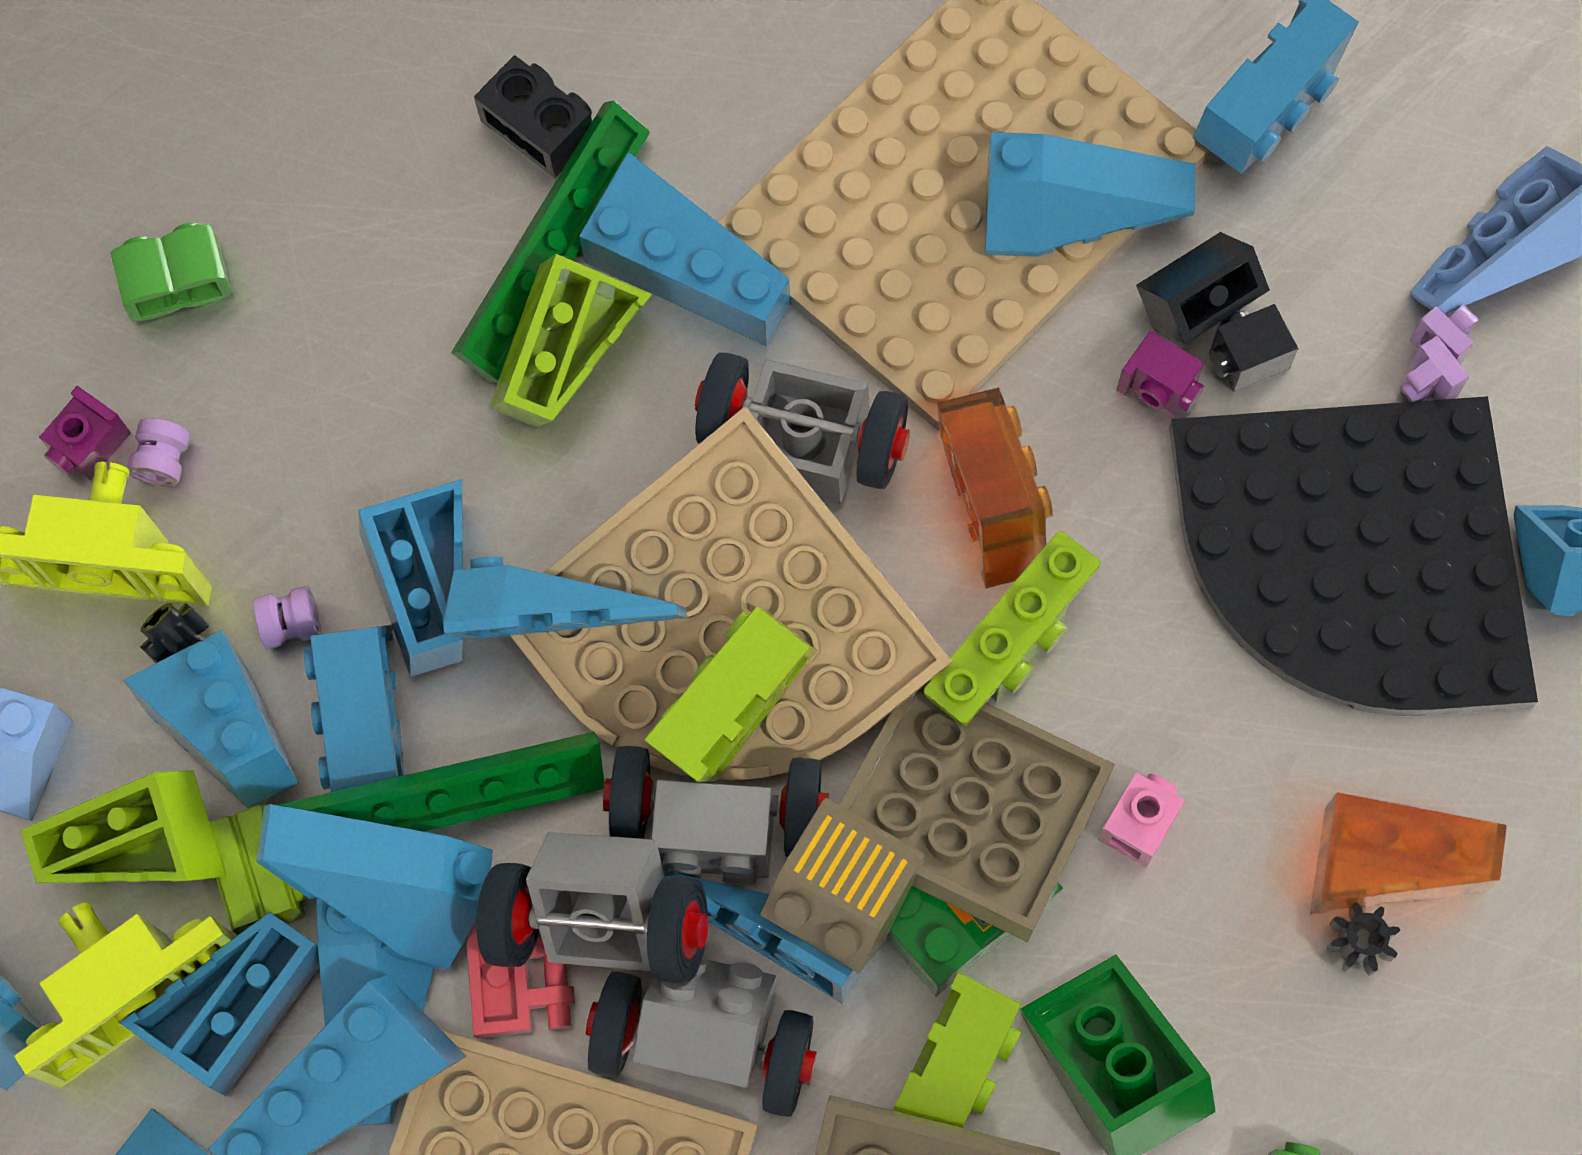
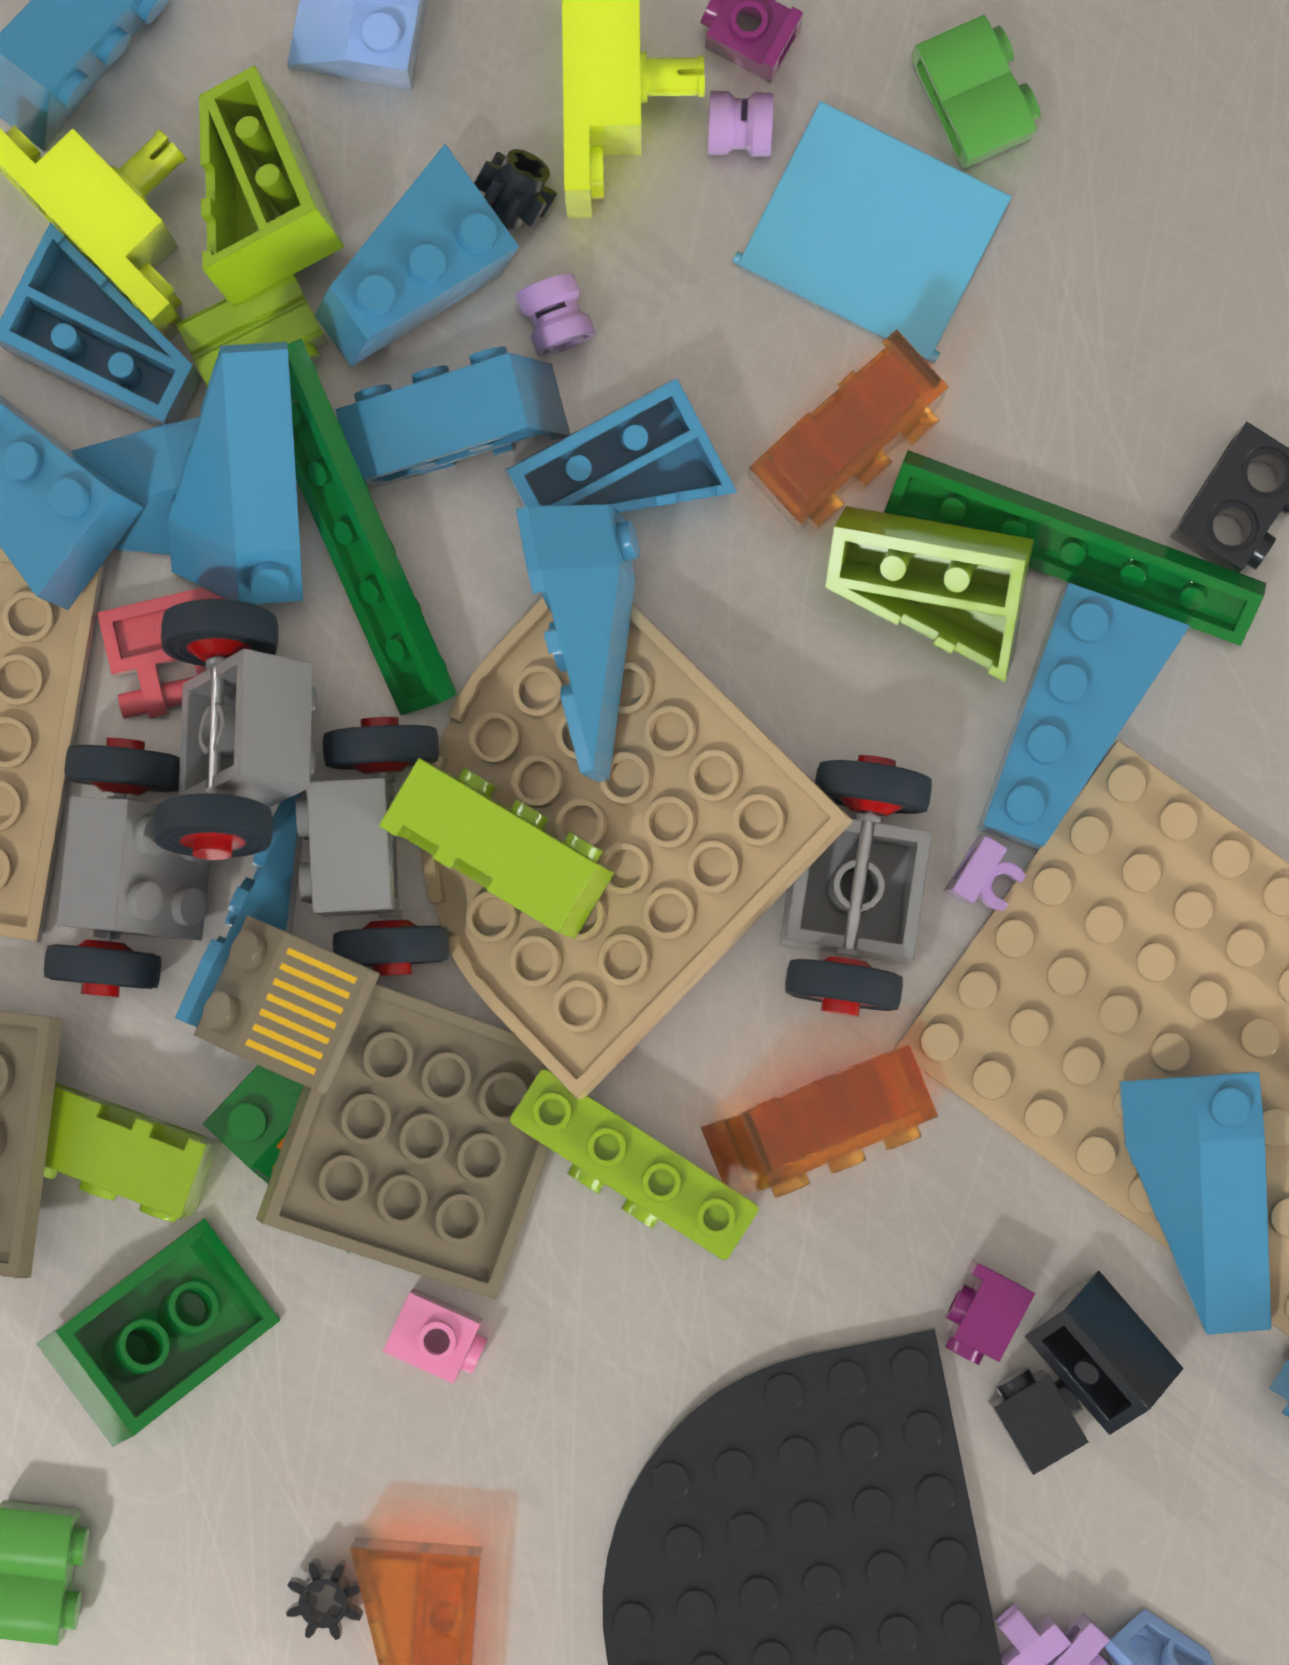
camera: 80 degrees right, 15 degrees up
none -> medium azure piece [732,101,1012,364]
none -> clear orange wedge [748,329,949,532]
none -> lavender tile [944,835,1026,911]

